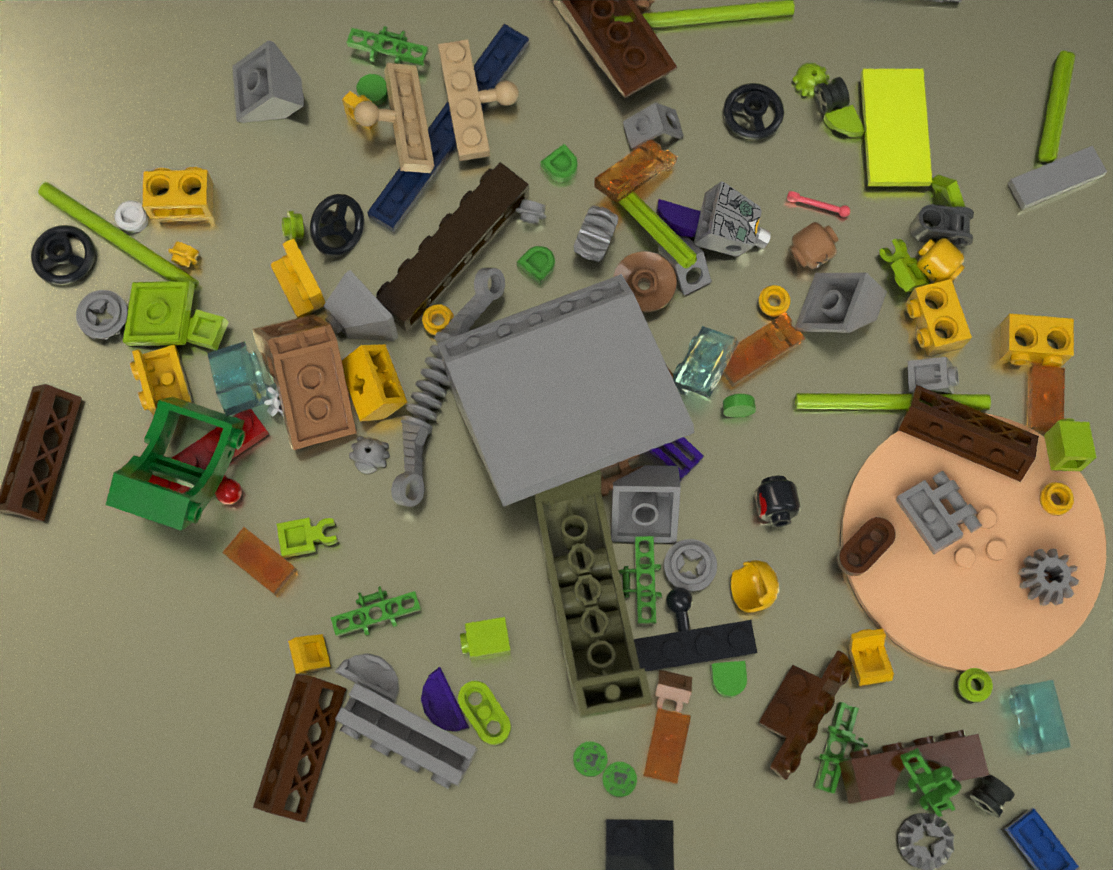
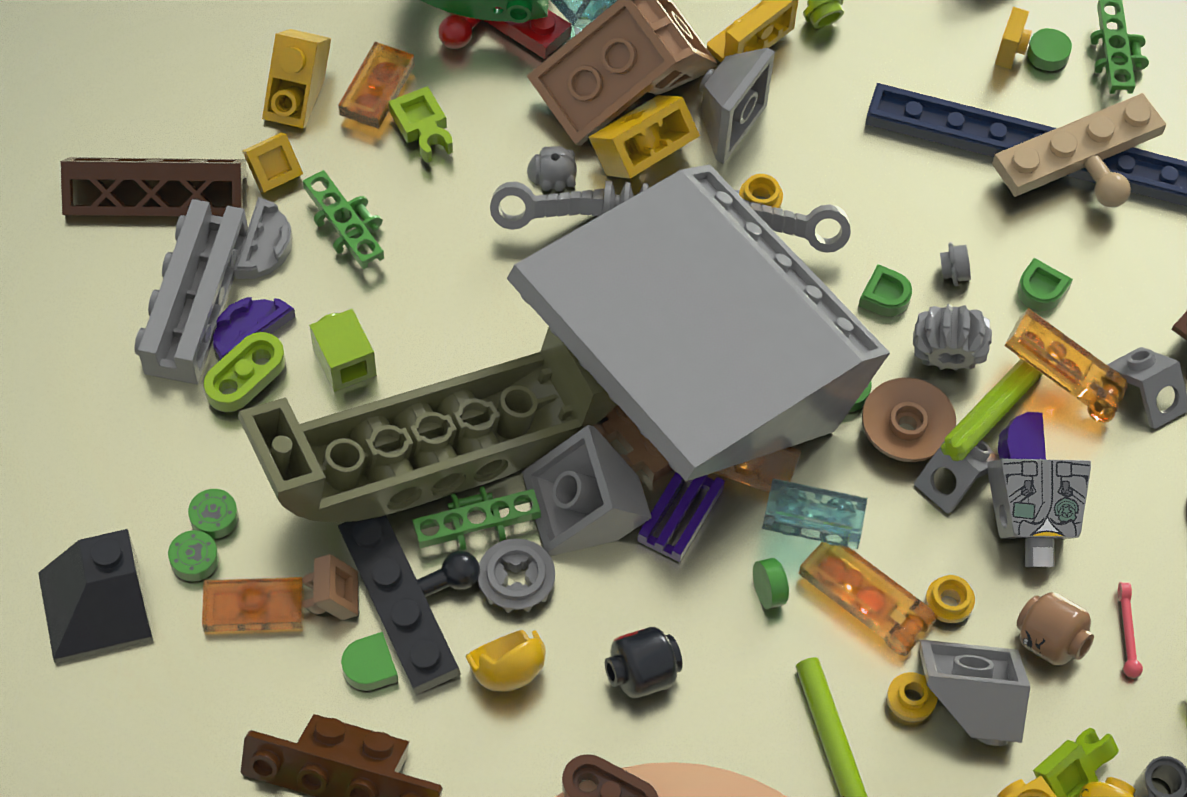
camera: 75 degrees right, 15 degrees down
black piece [310,194,364,257] -> none
tan plate [354,63,434,173] -> none
dark brown brick [376,162,529,332] -> none
none -> yellow slope [262,29,331,128]
none -> yellow plate [887,672,938,722]

